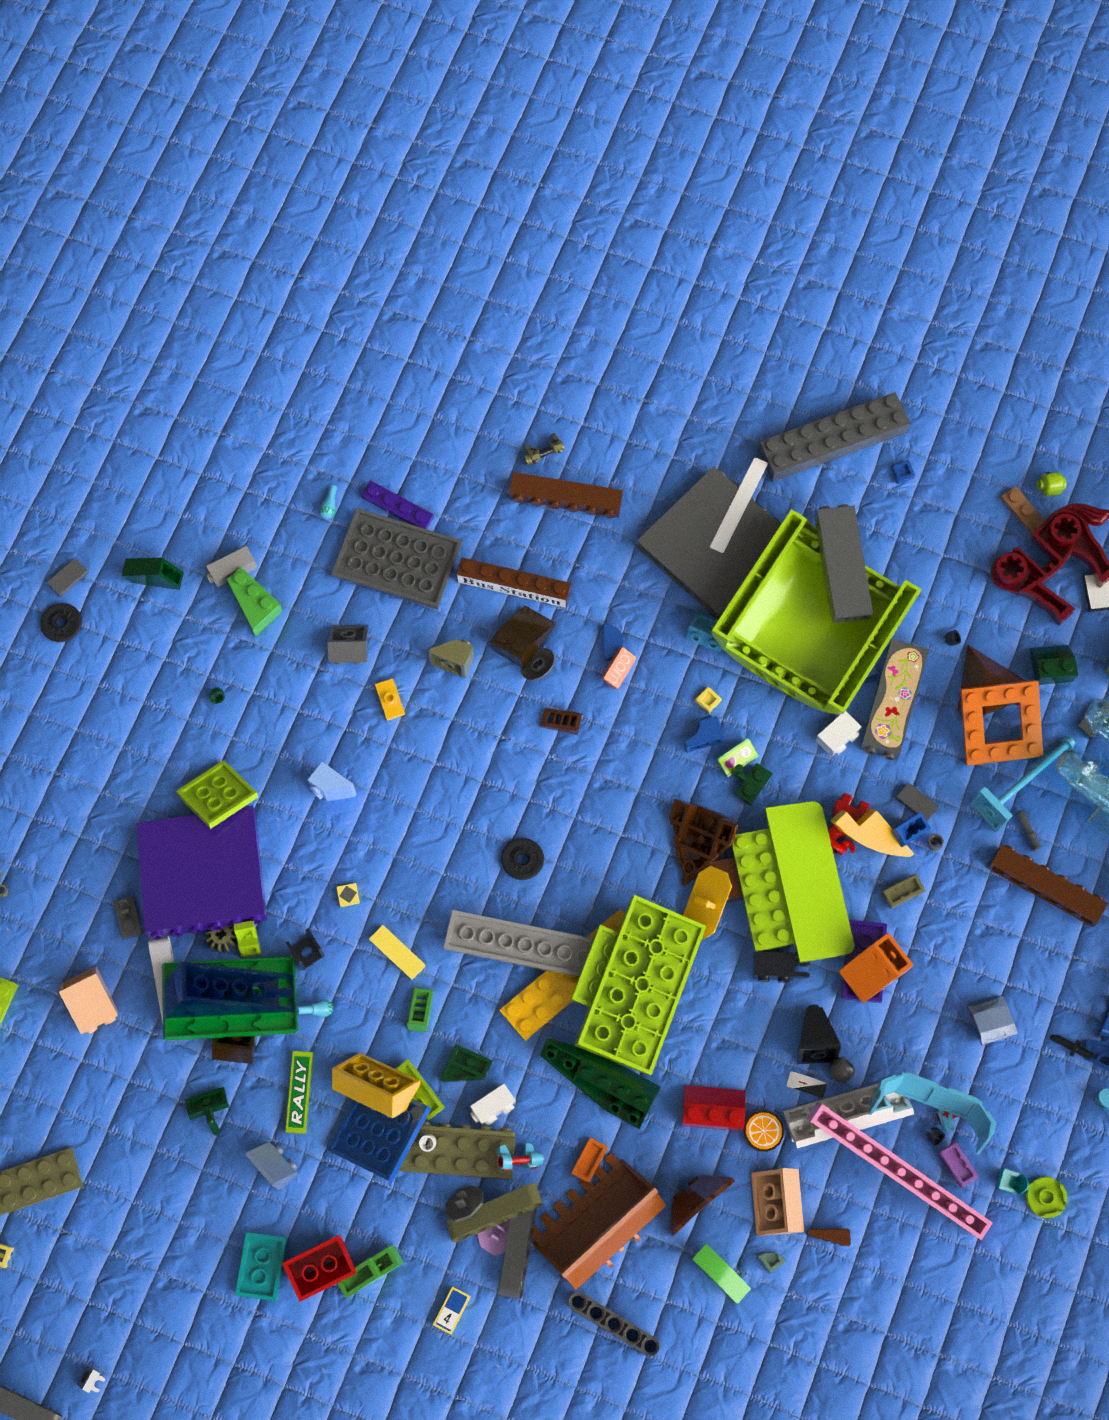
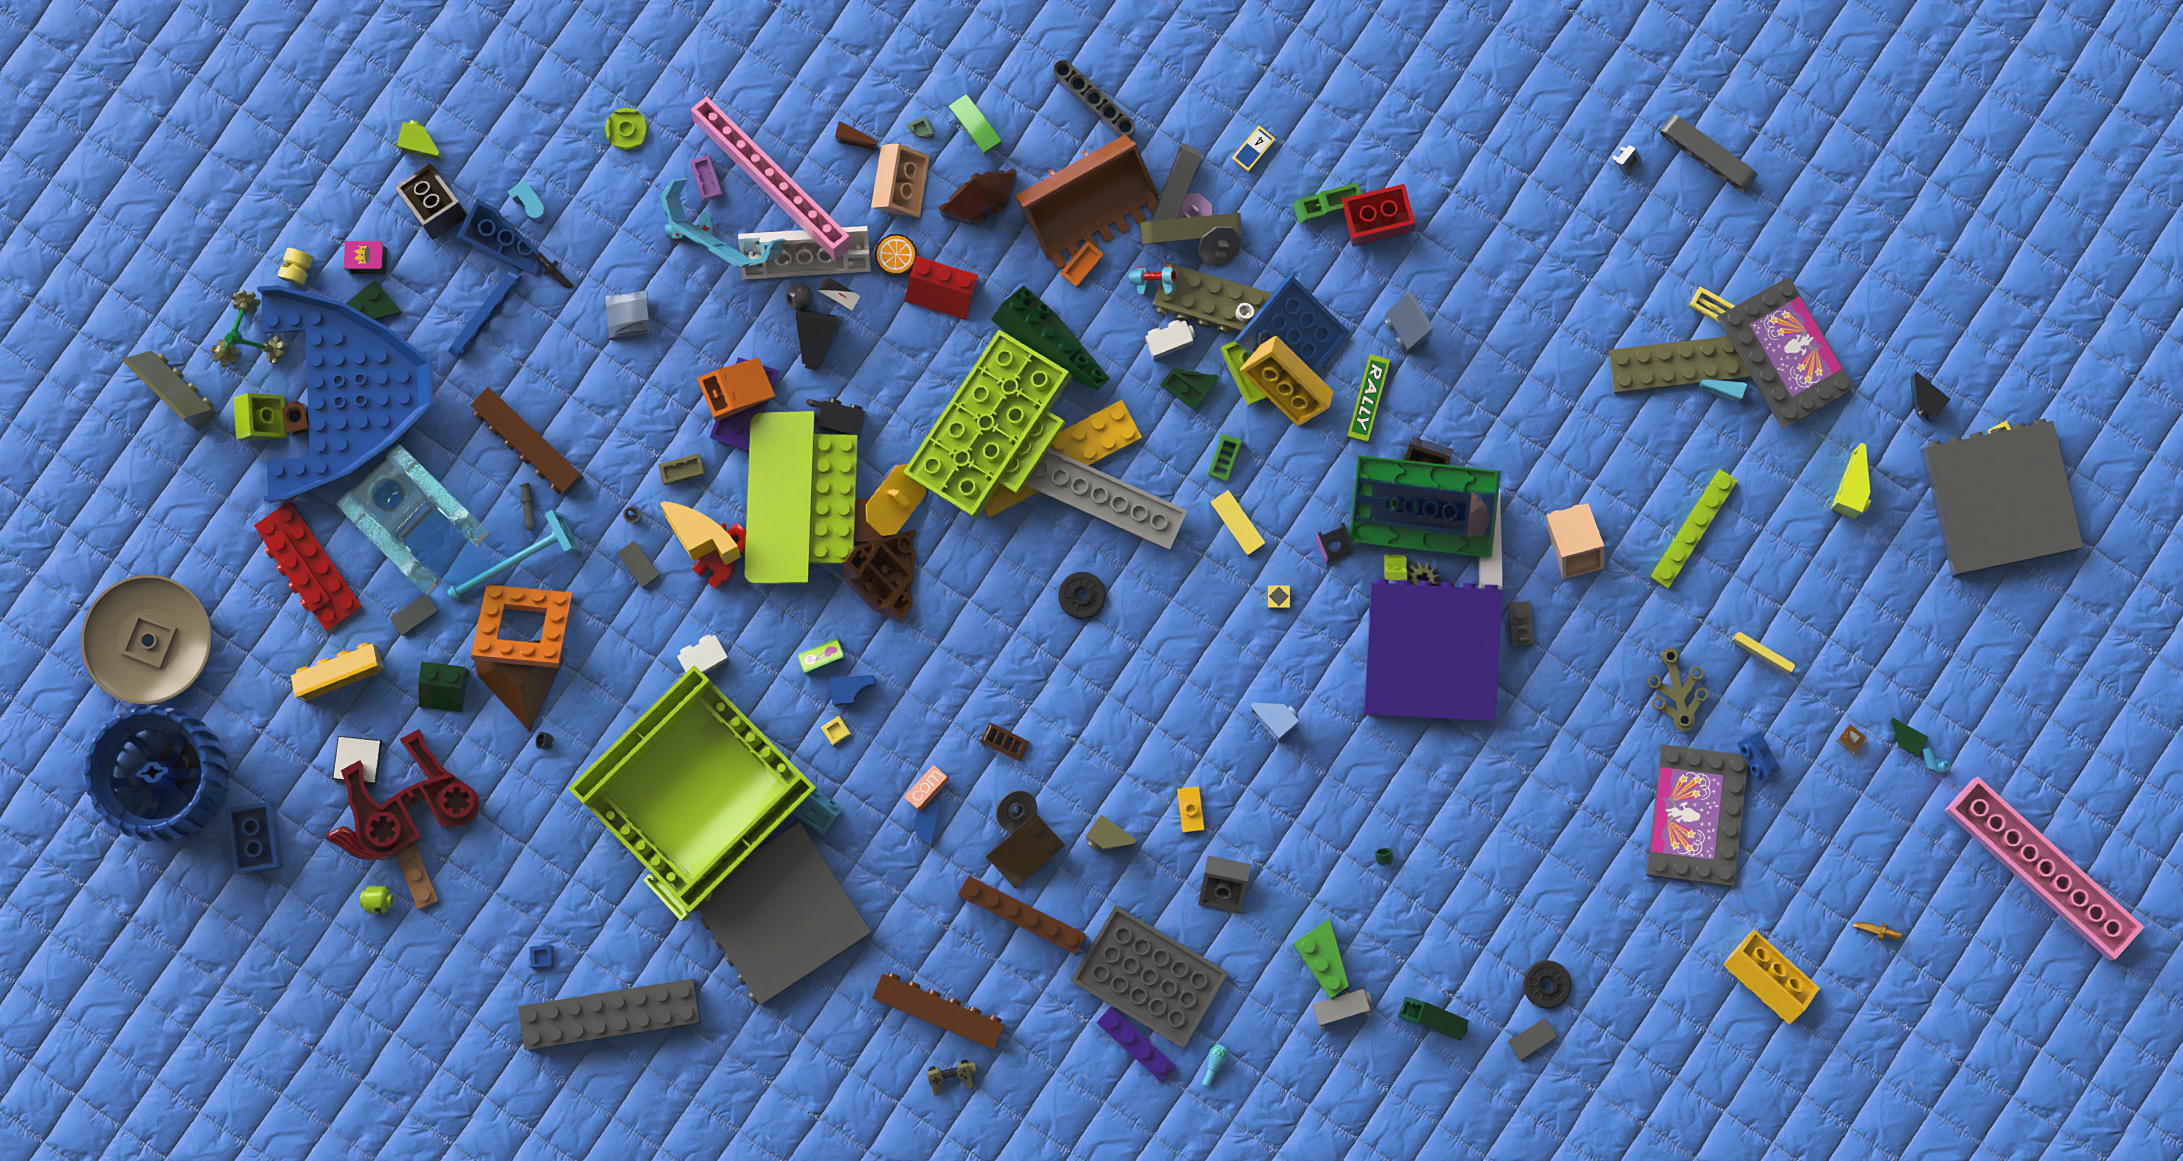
camera: 165 degrees left, 10 degrees up
lime plate [176,760,258,829] -> none
dark green plate [185,1087,229,1136] -> none
teal plate [235,1232,288,1302] -> none
medium azure piece [296,999,333,1017] -> none
white sticker [710,458,768,553] -> none
dark green plate [732,763,773,806] -> none
dark grey brick [814,504,873,623] -> none
brick [860,639,929,760] -> none
blue arch [891,812,931,848] -> none
black hinge [927,1127,945,1146] -> none
teal plate [995,1168,1029,1195] -> none

